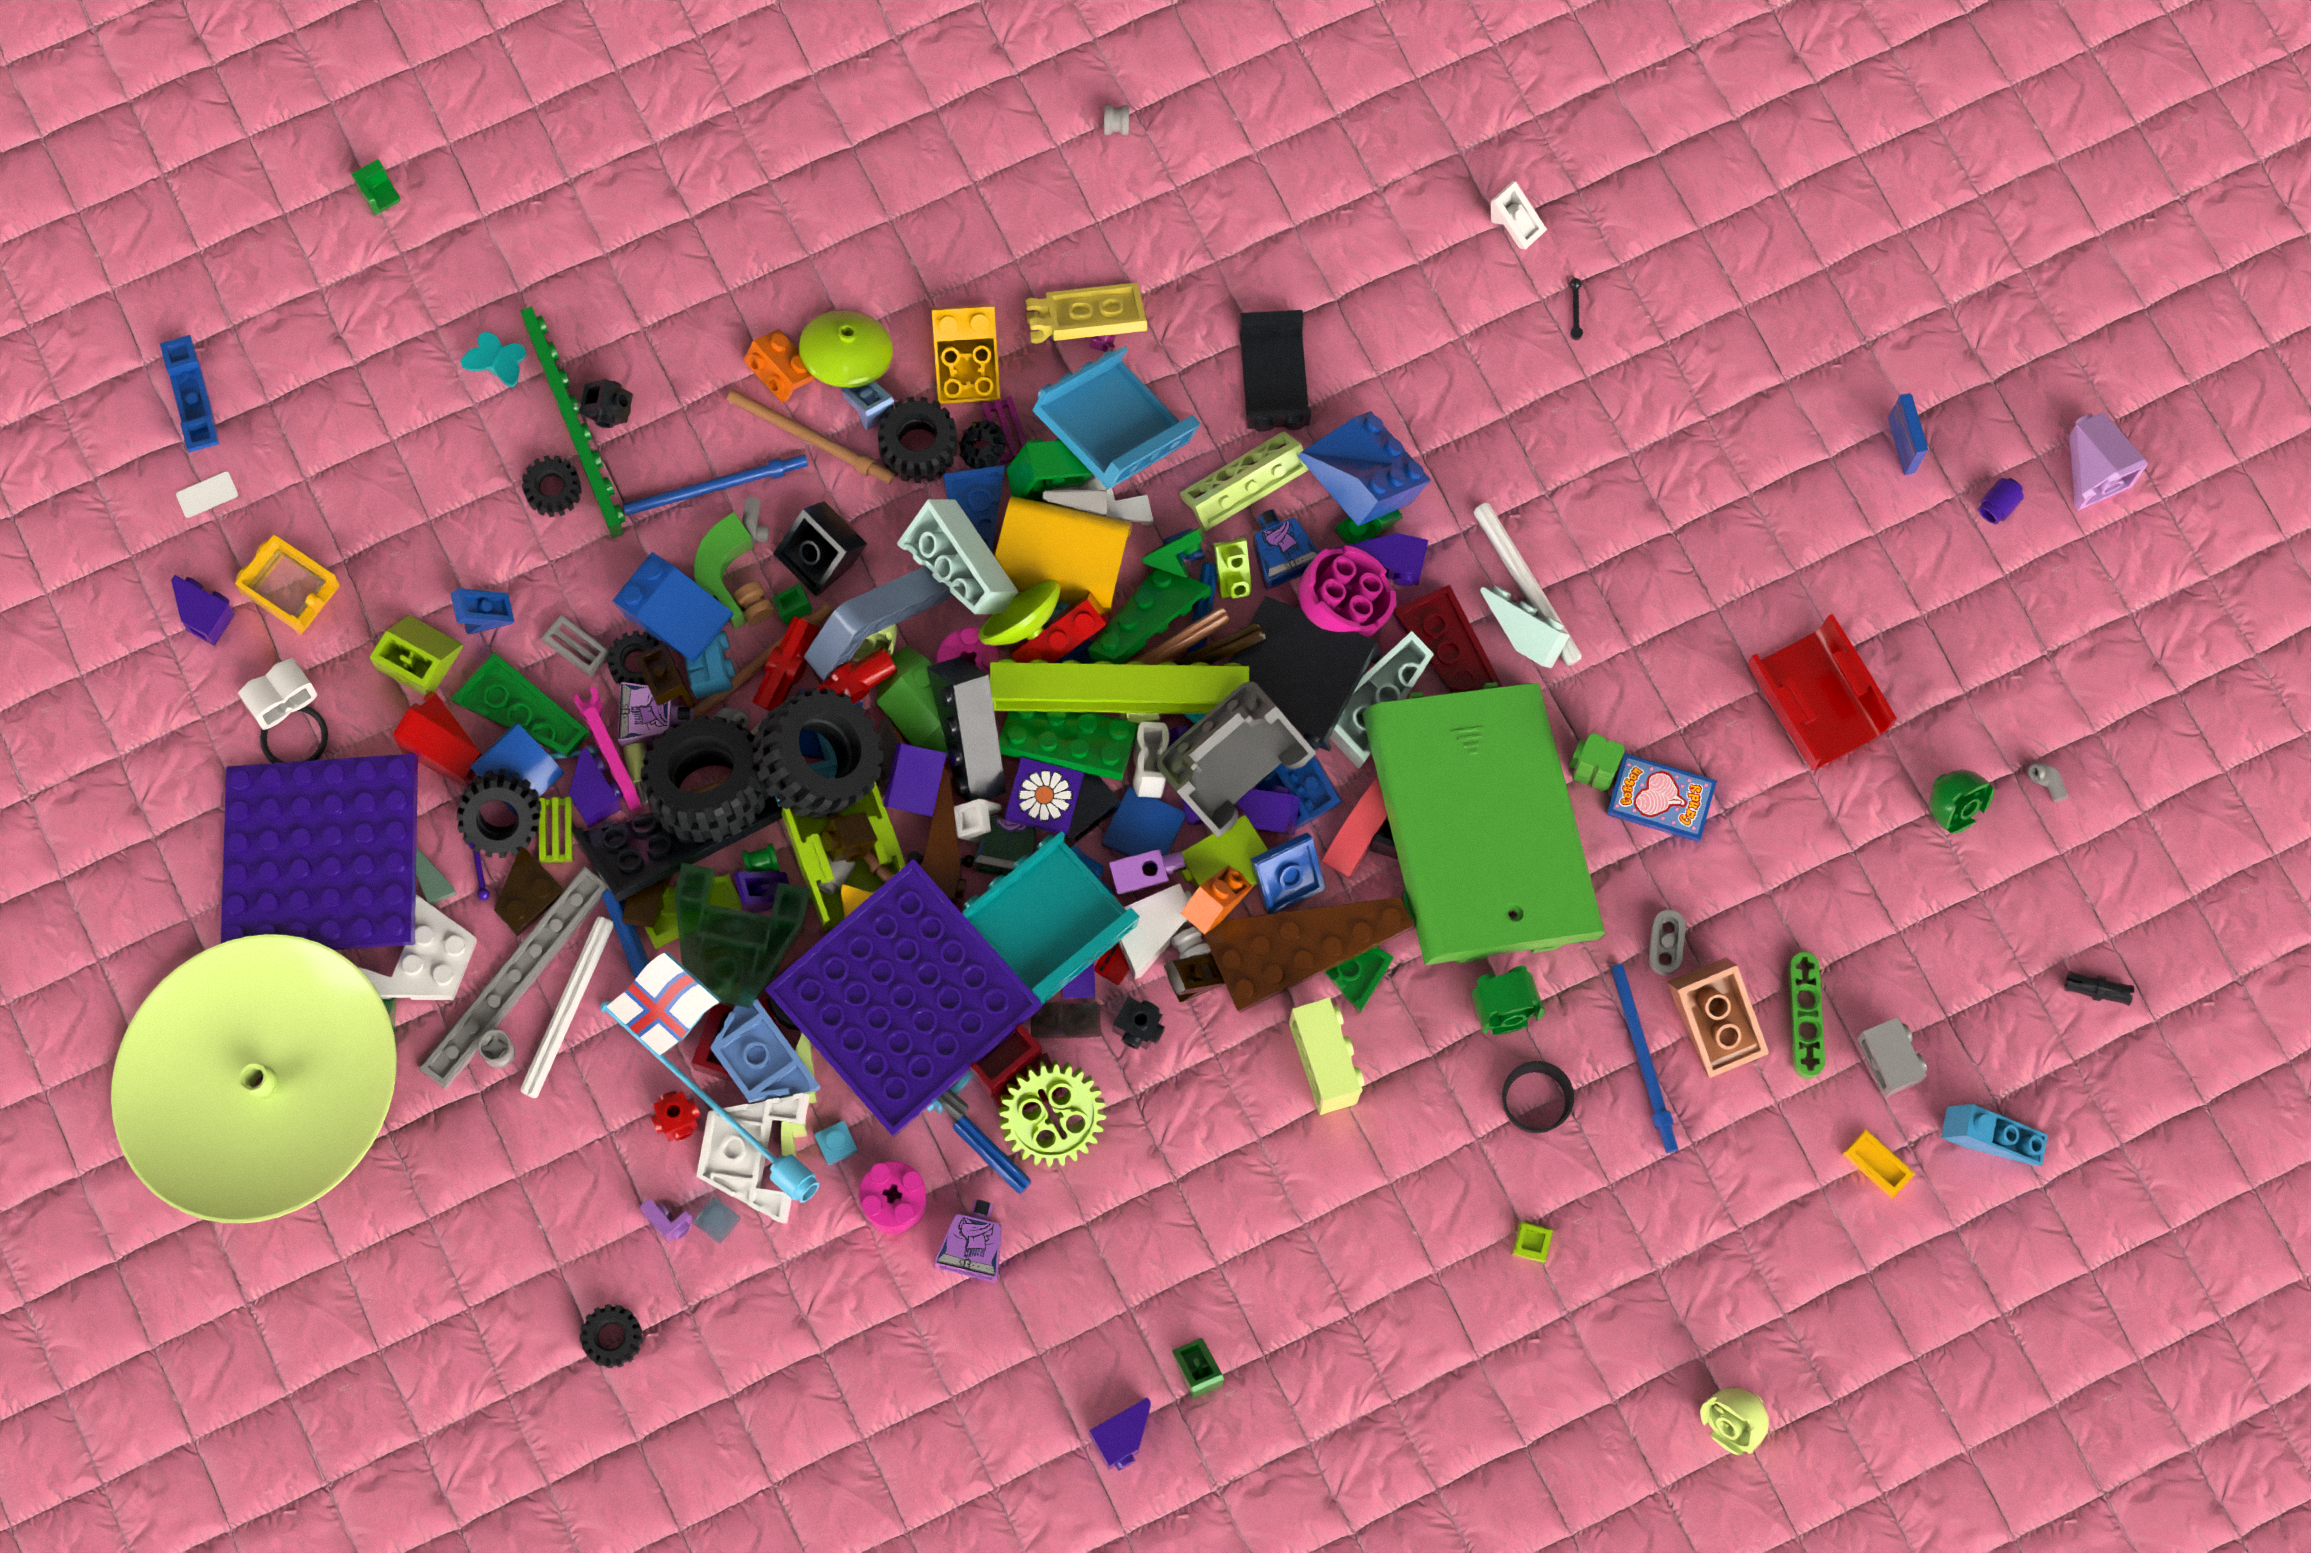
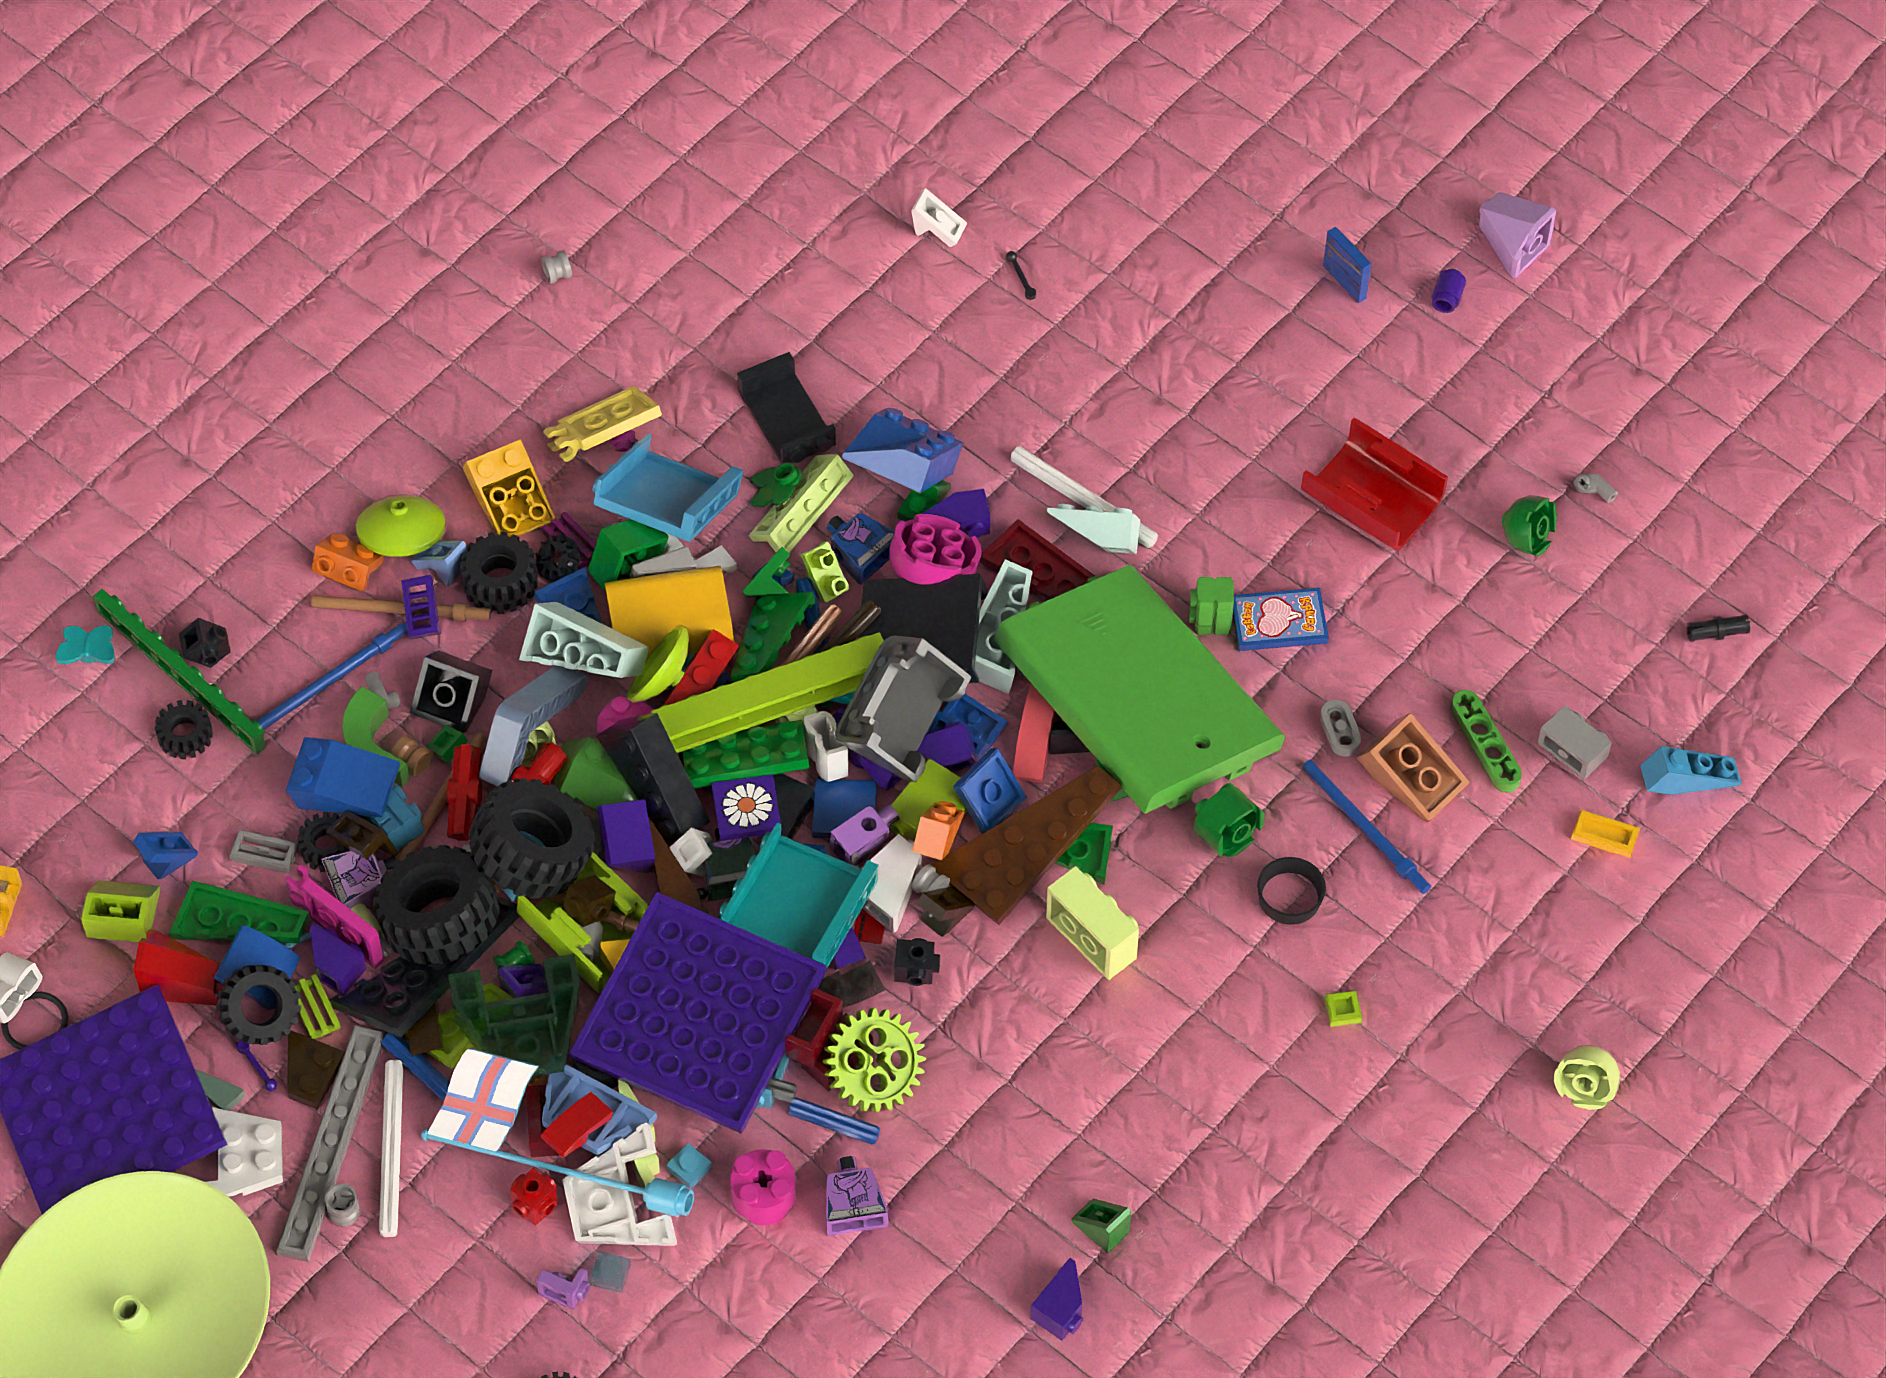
camera: 20 degrees left, 15 degrees down
none -> dark purple slope [401,575,441,639]
none -> red slope [541,1092,613,1158]
none -> green plate [750,463,802,507]

